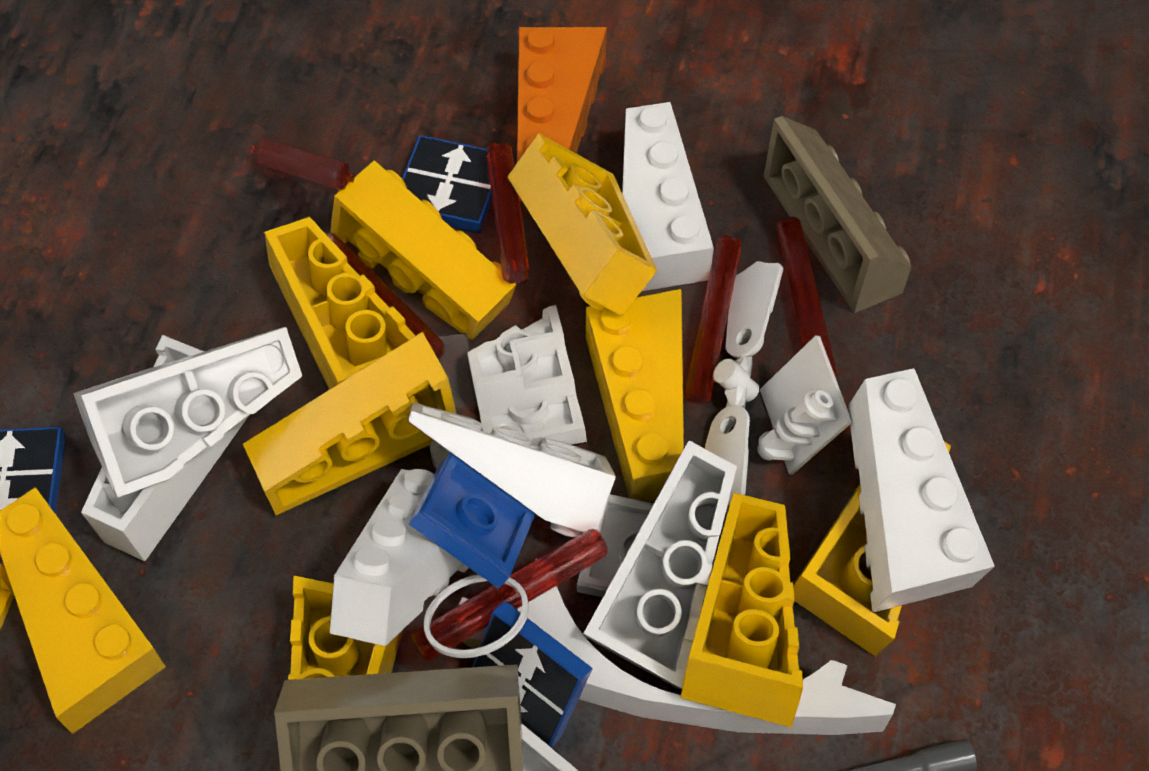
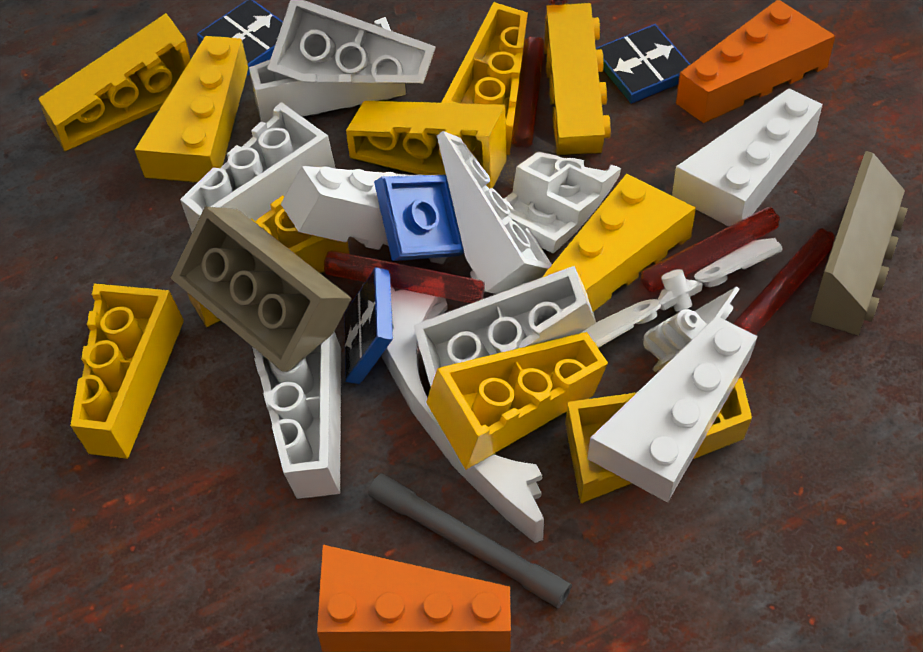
camera: 50 degrees right, 5 degrees down
white piece [424,574,529,658] -> none
clear red axle [487,142,529,284] -> none
yellow wedge [508,133,658,316] -> none
none -> white wedge [180,102,336,232]

